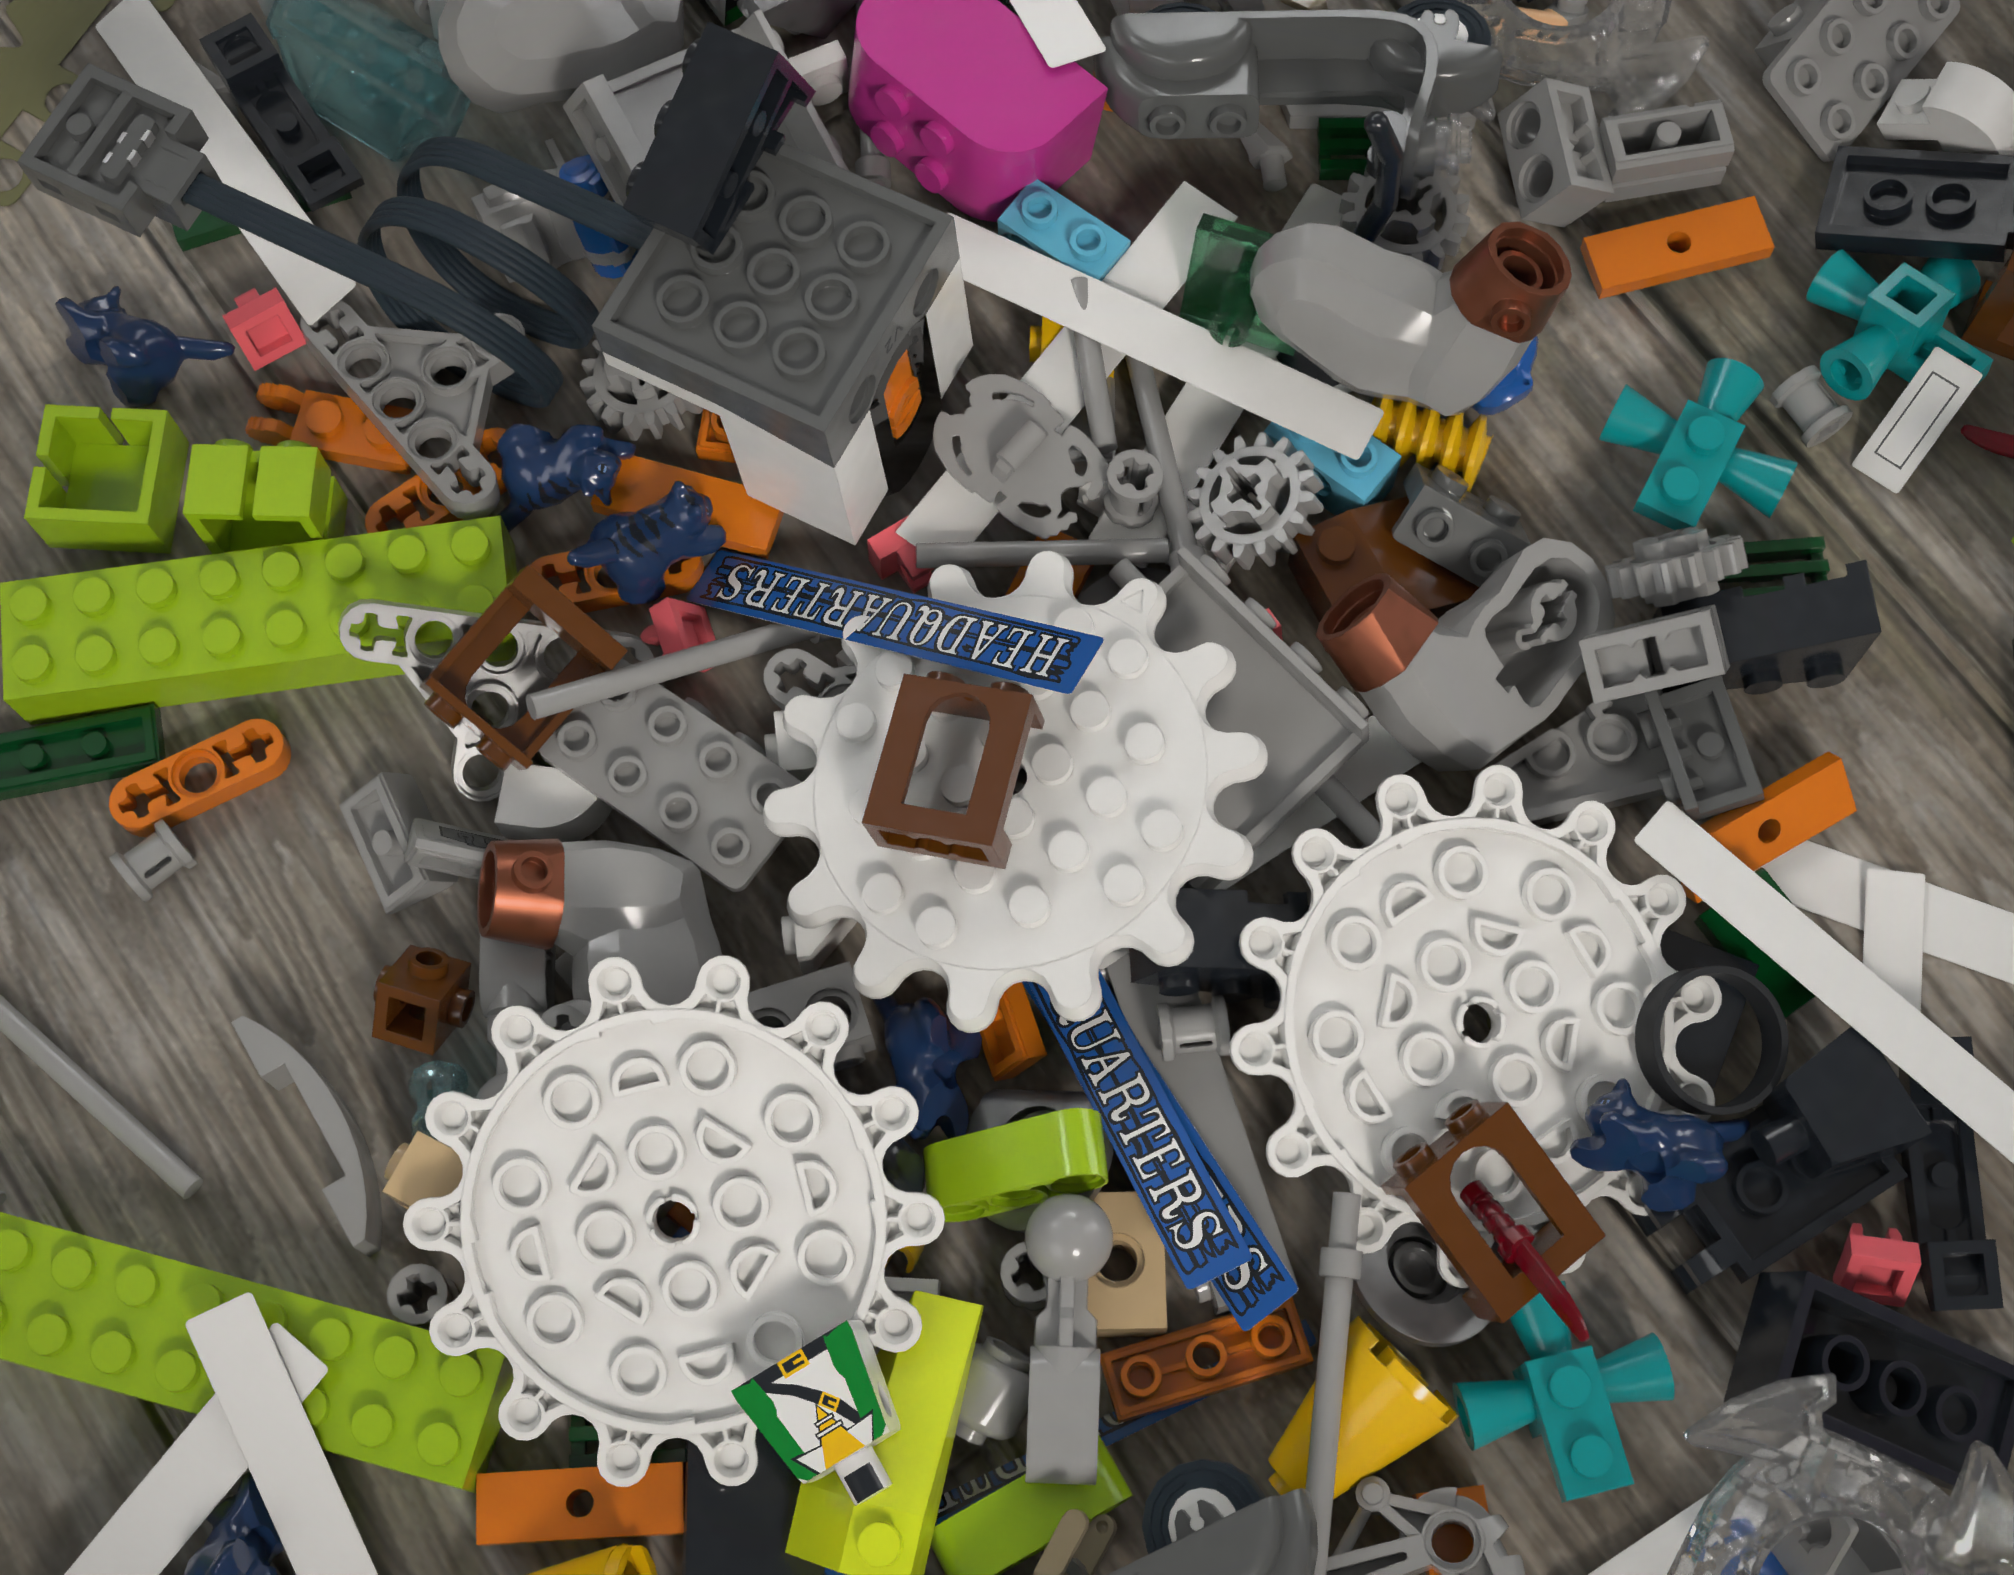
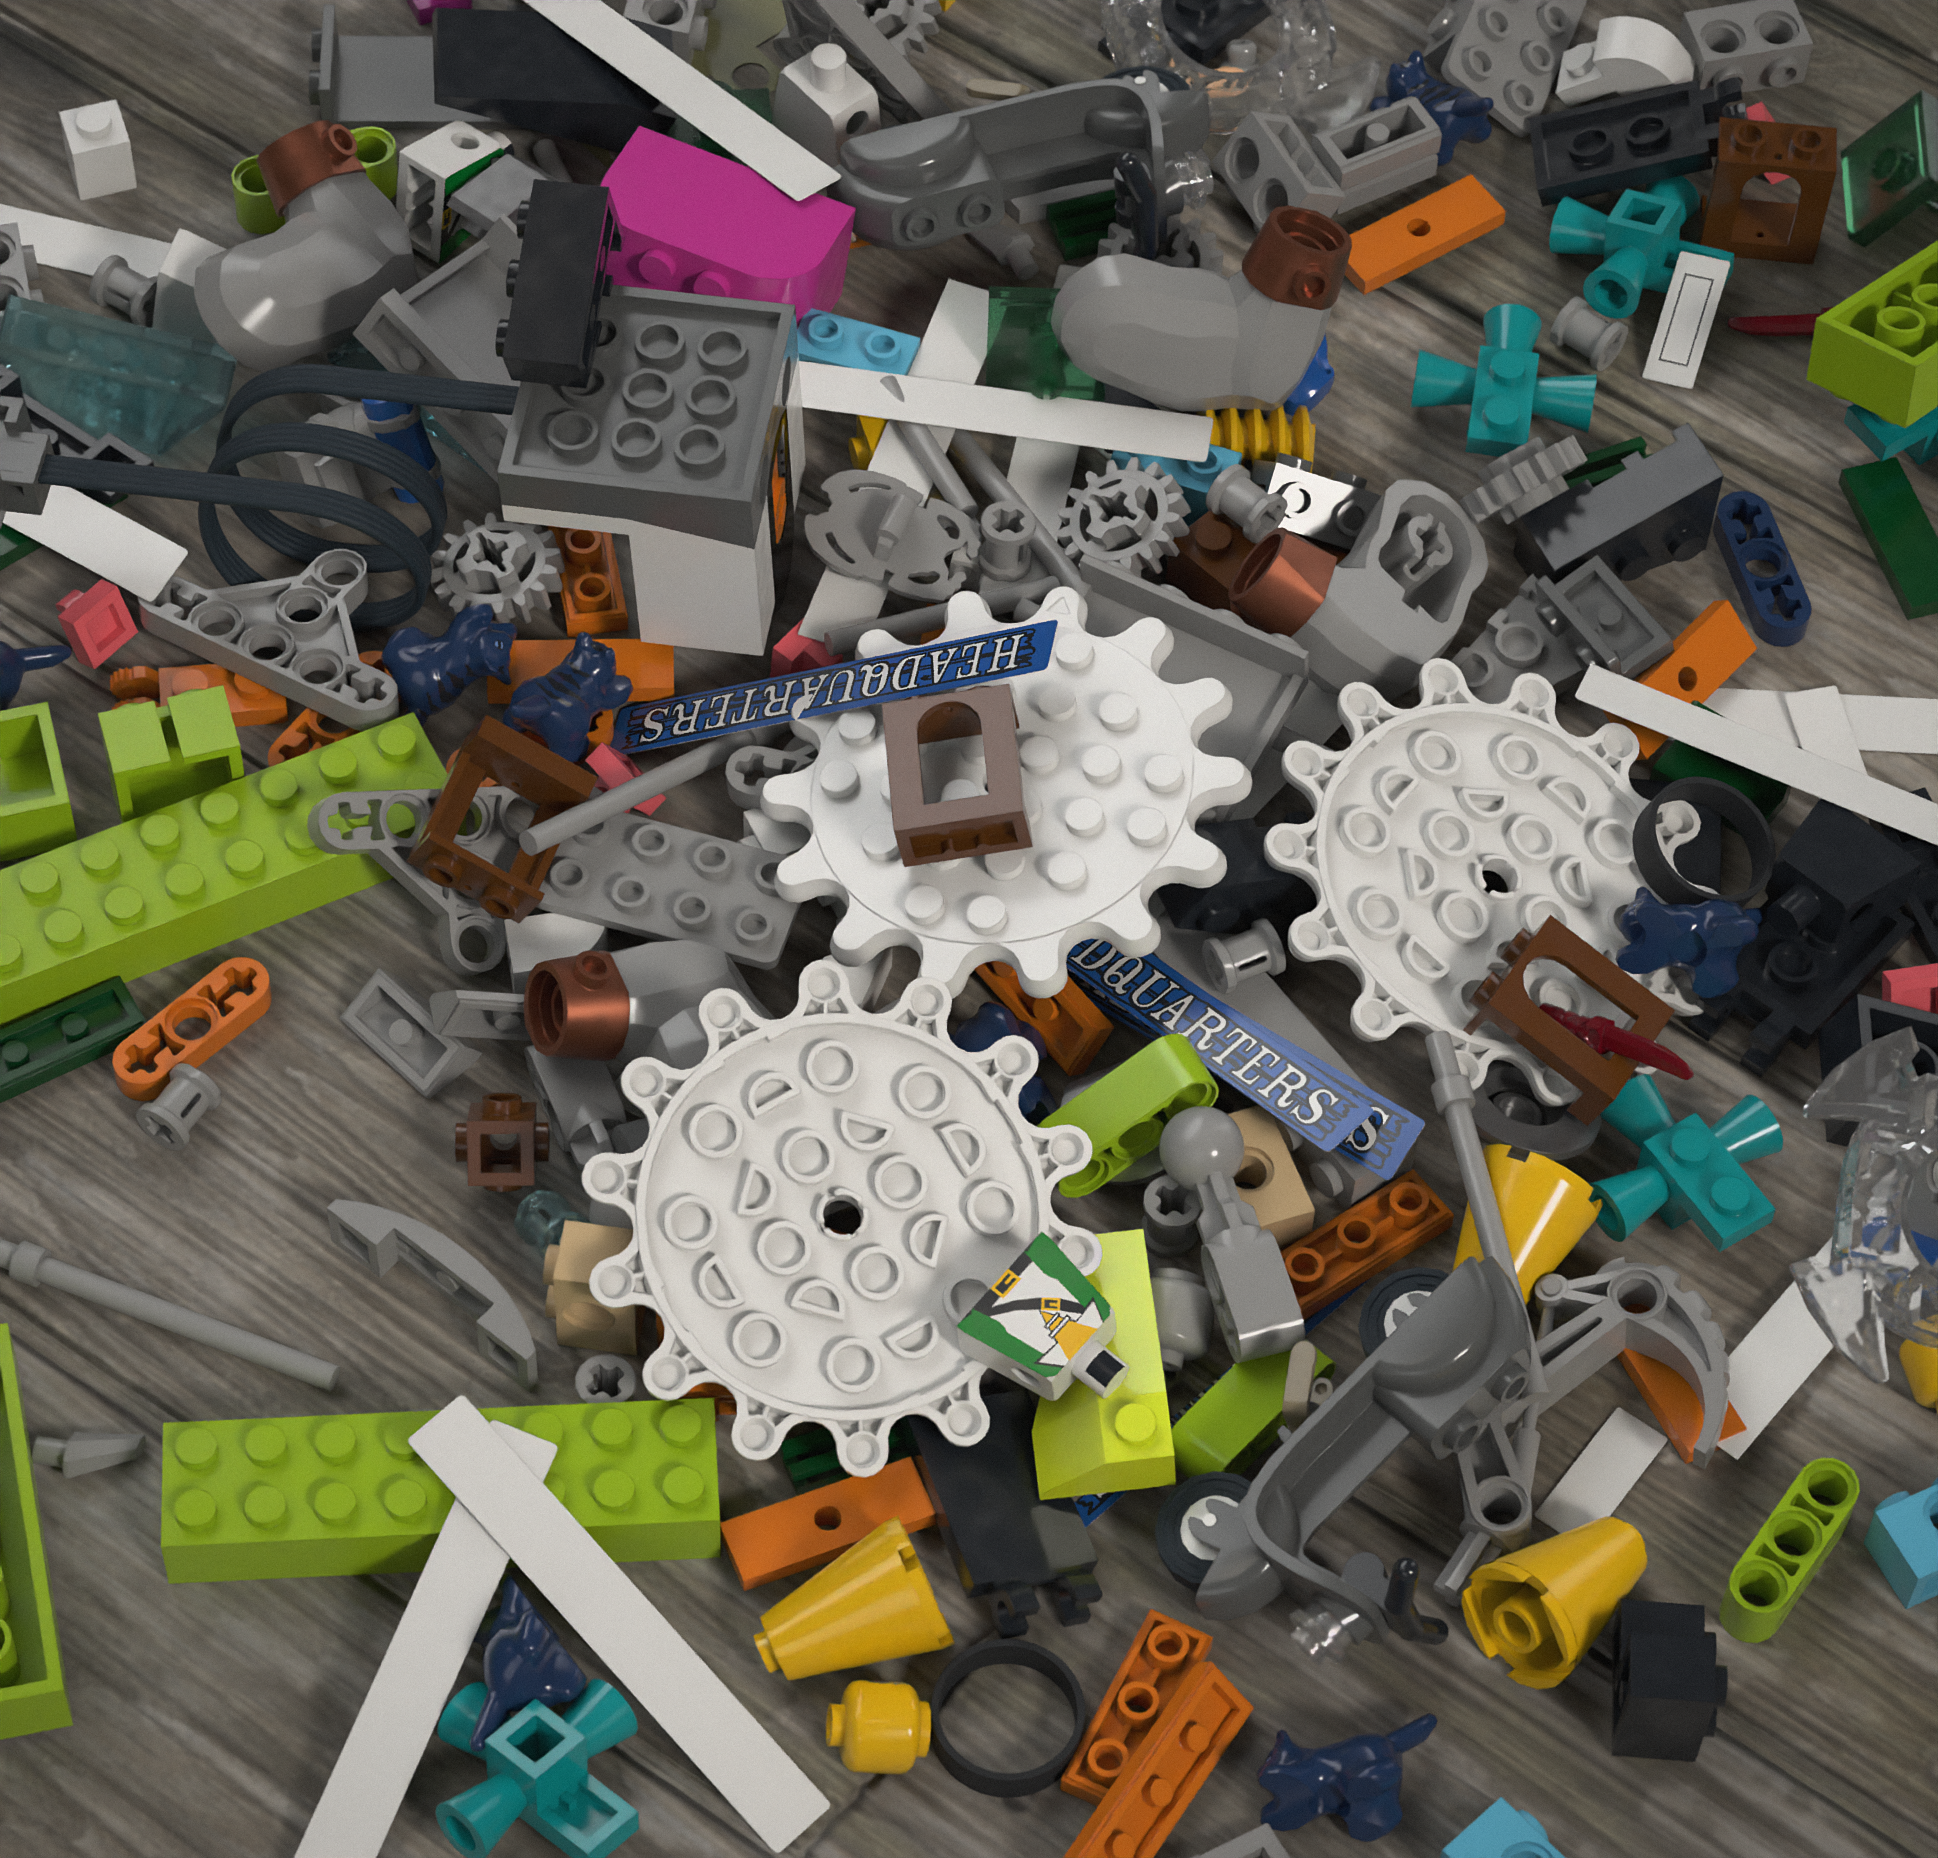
camera: 25 degrees left, 15 degrees down
light grey brick [1579,604,1730,704] -> none
none -> light grey bush [1205,464,1288,544]
none -> dark blue animal [1369,50,1494,167]
none -> dark blue beam [1713,491,1812,647]

